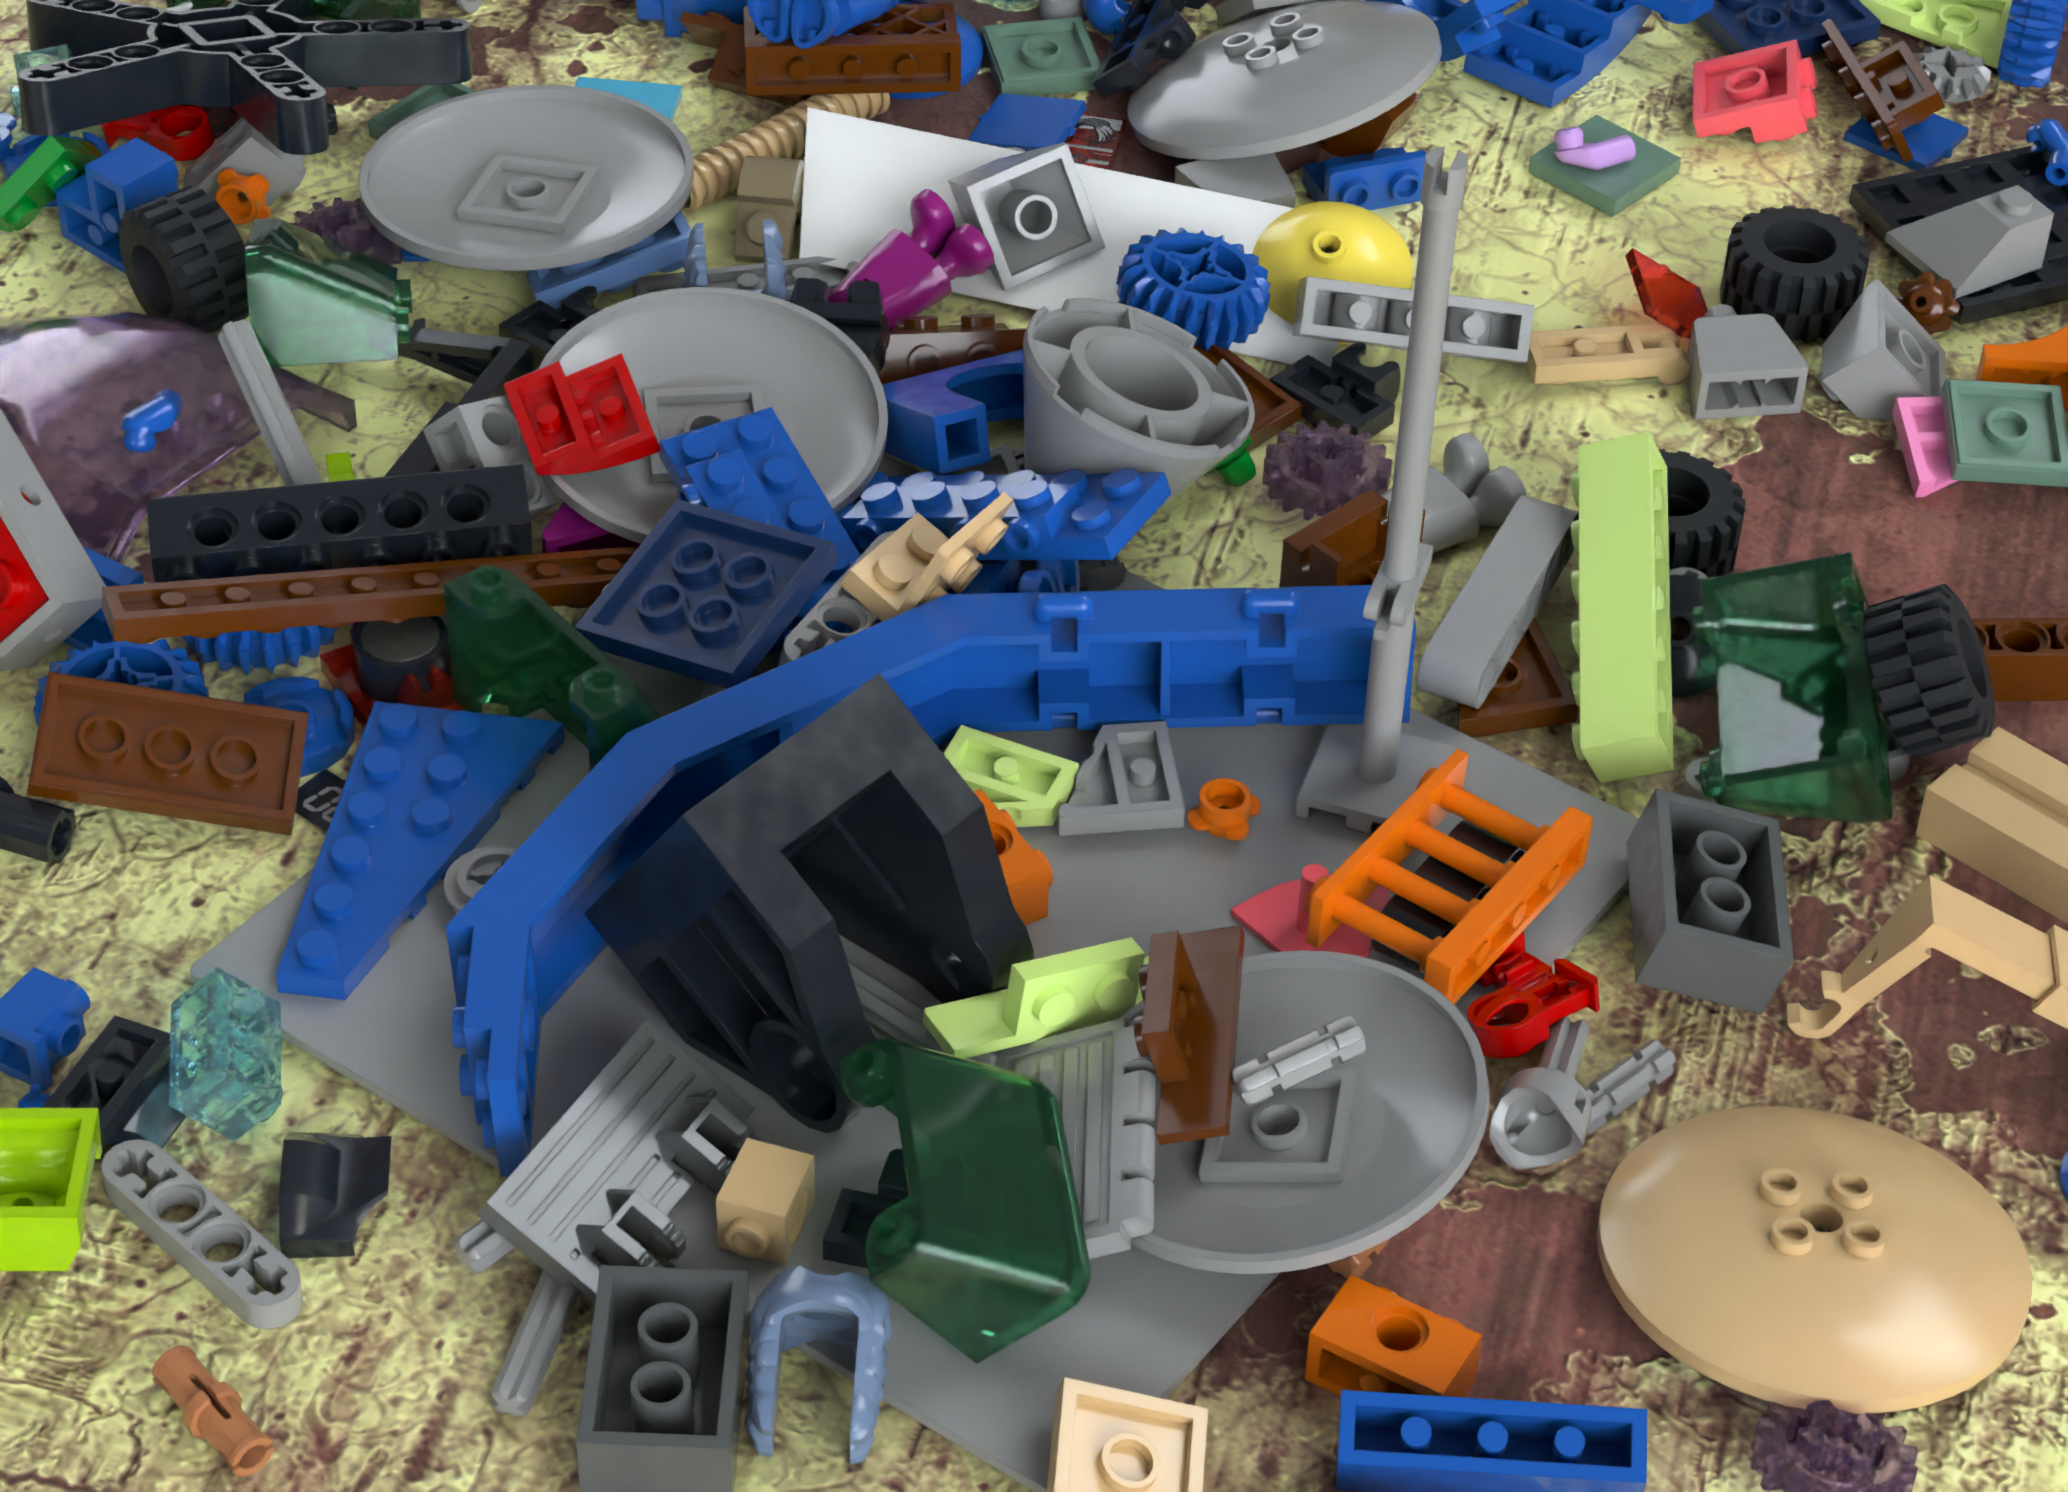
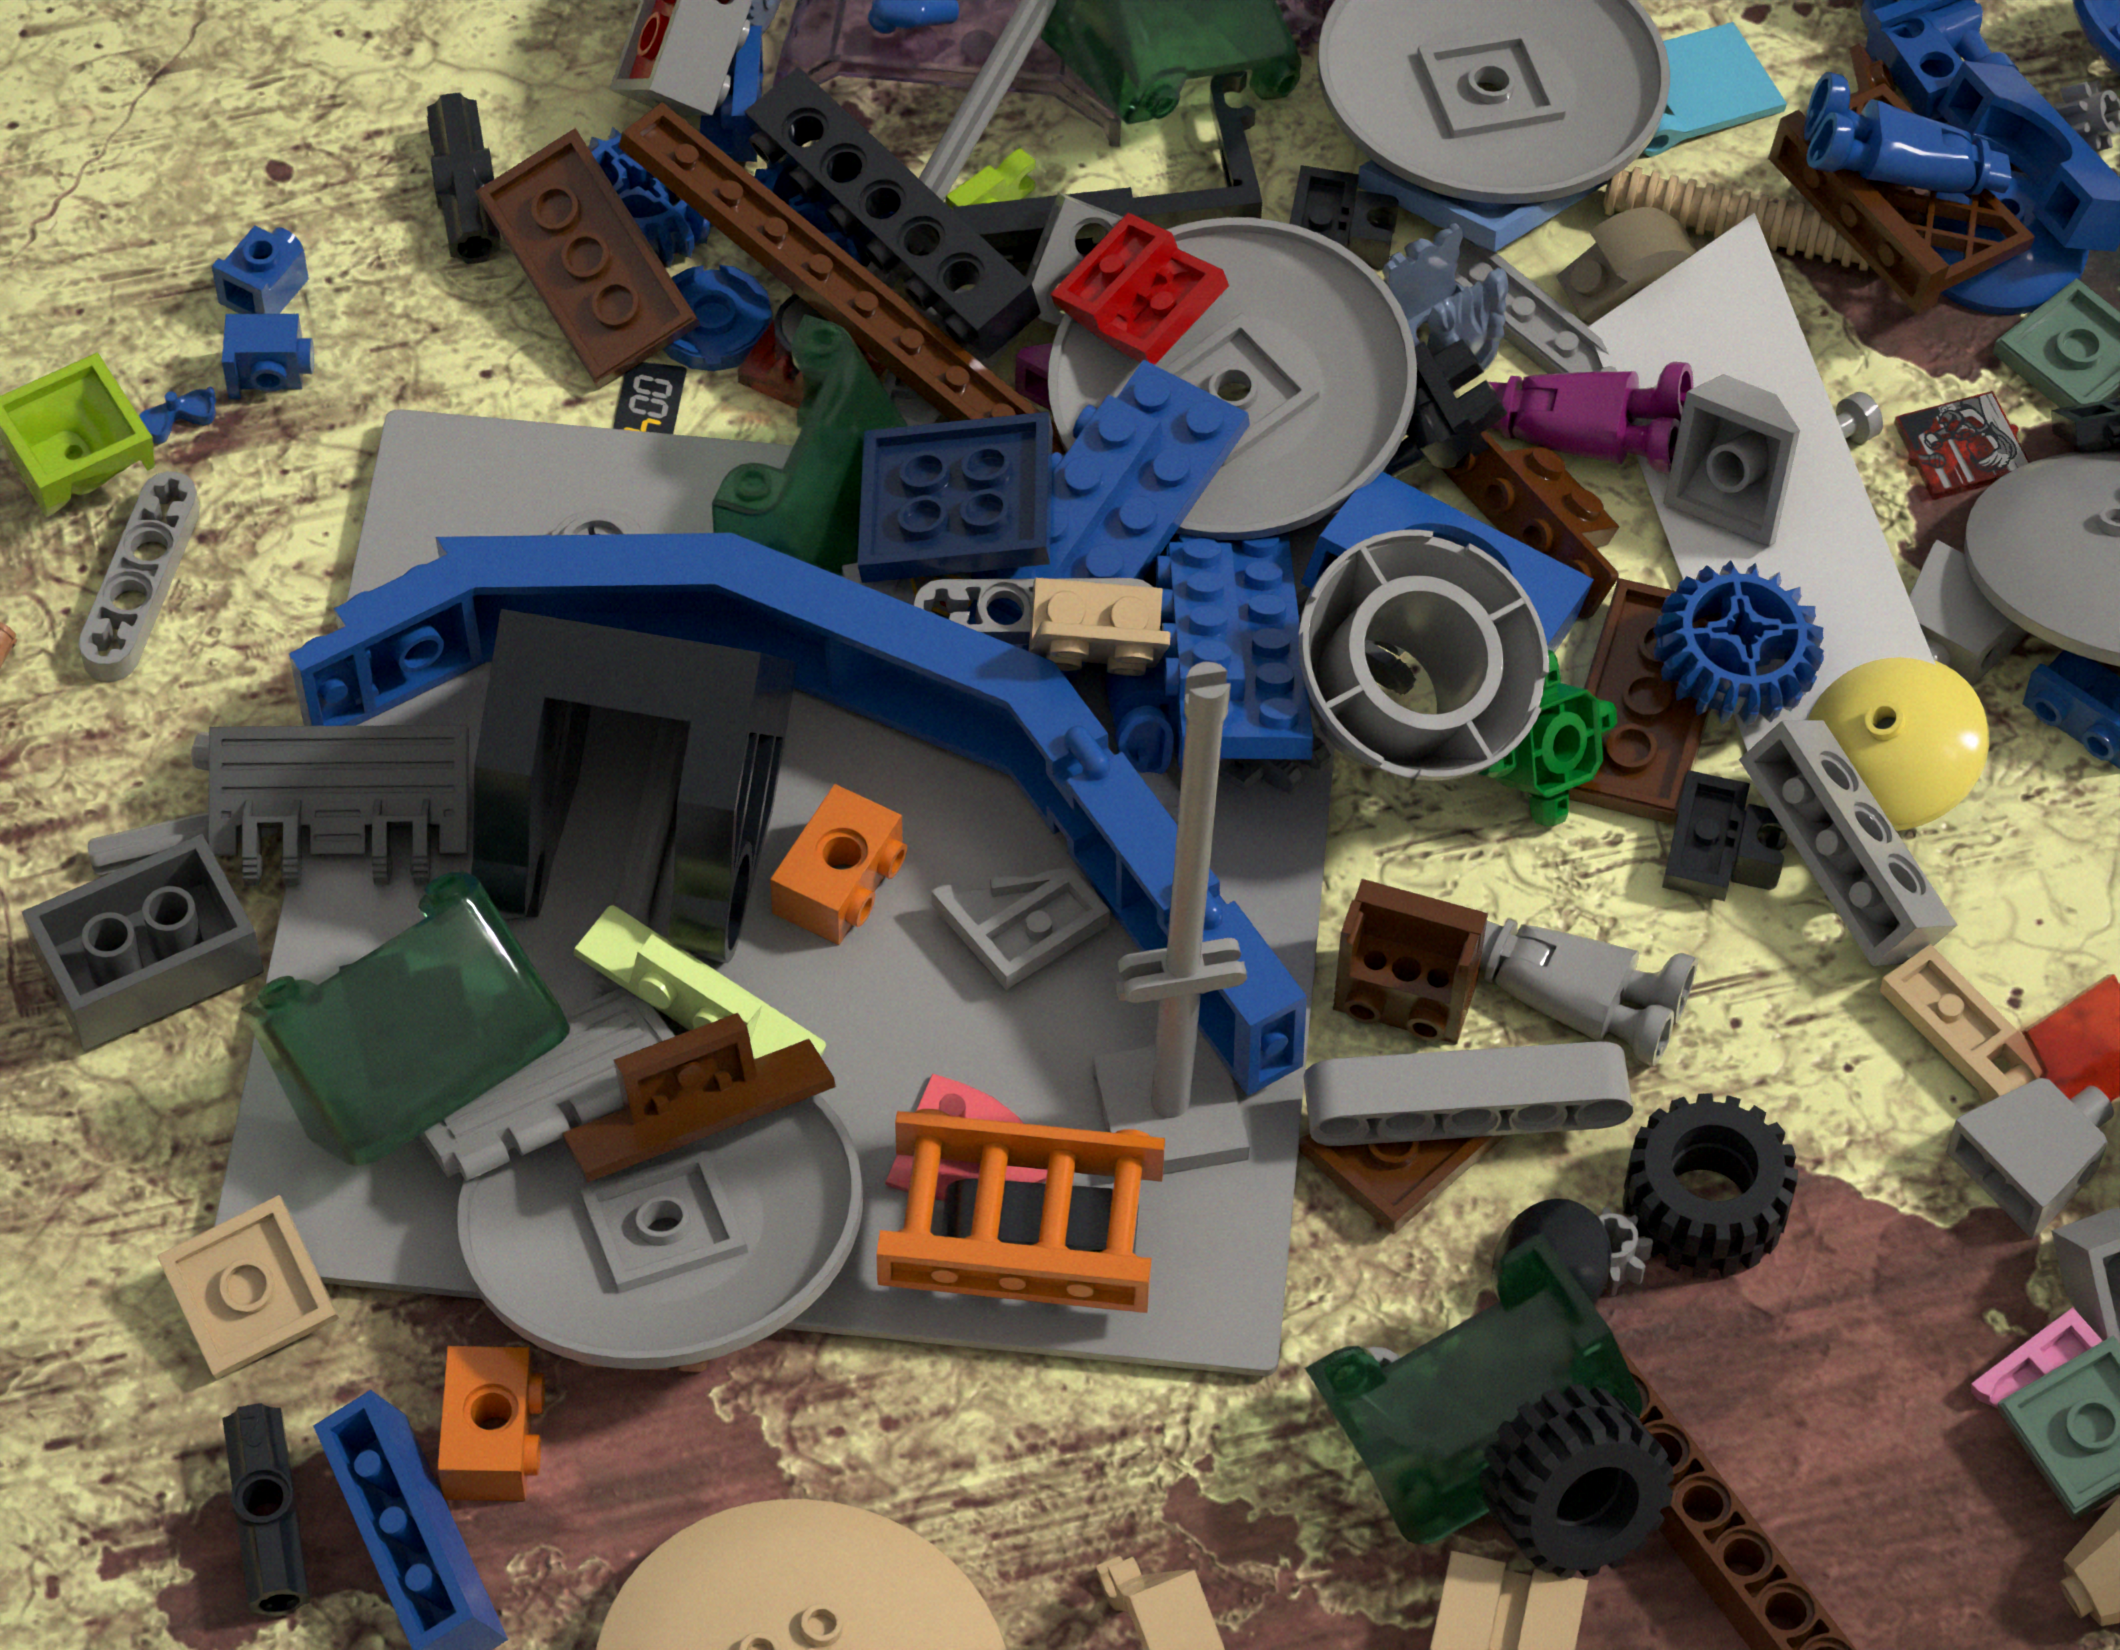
camera: 60 degrees right, 15 degrees up
black slope [42,1015,195,1149] -> none
clear light blue brick [169,966,283,1142] -> none
blue wing [276,701,565,1000] -> none
black slope [279,1132,392,1258] -> none
tan brick [716,1138,815,1265] -> none
sand blue piece [744,1264,892,1464] -> none
yellowish green wing [943,725,1079,827] -> none
blue piece [967,93,1086,152] -> none
orange plate [1187,778,1261,841] -> none
light grey axle [1231,1015,1366,1106] -> none
clear purple gear [1262,421,1392,521] -> none
red piece [1467,932,1600,1059] -> none
light grey piece [1490,1016,1592,1169] -> none
yellowish green brick [1571,431,1674,783] -> none
light grey axle [1584,1040,1676,1135] -> none
dark grey brick [1626,788,1794,1014] -> none

